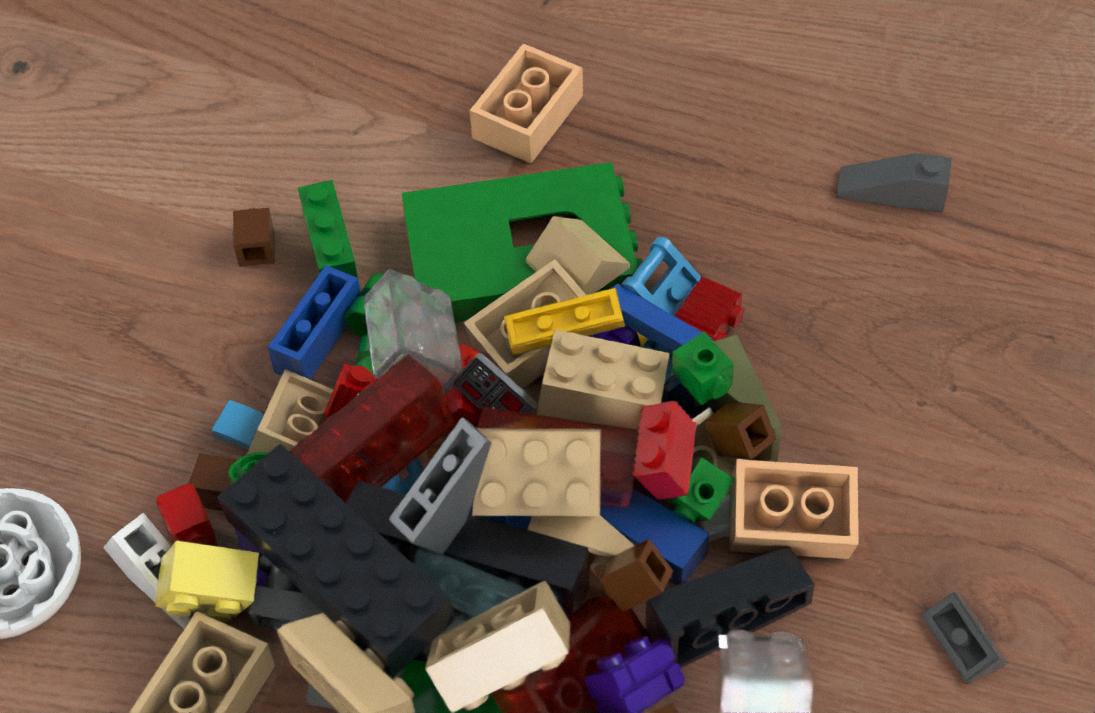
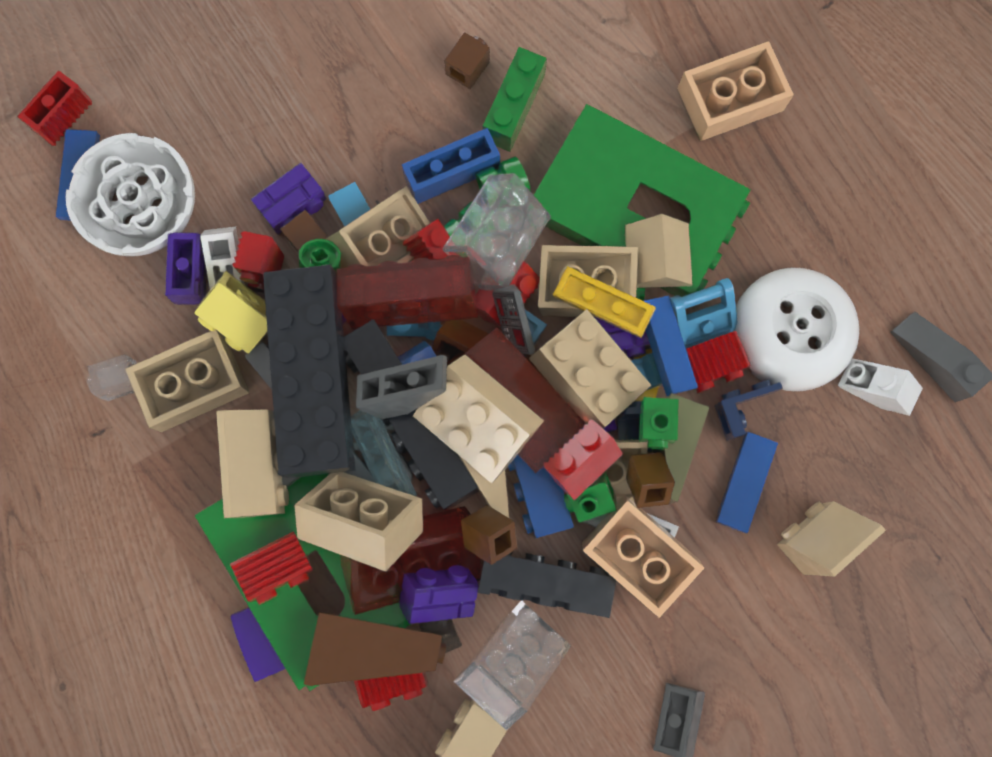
camera: 35 degrees right, 25 degrees up
none -> dark purple brick [165,233,207,305]
none -> dark purple brick [251,163,327,235]
none -> dark blue bracket [714,380,783,441]
none -> blue tile [715,432,778,534]
none -> white brick [735,268,859,391]
none -> tan slope [777,501,886,577]
none -> white slope [838,358,923,416]

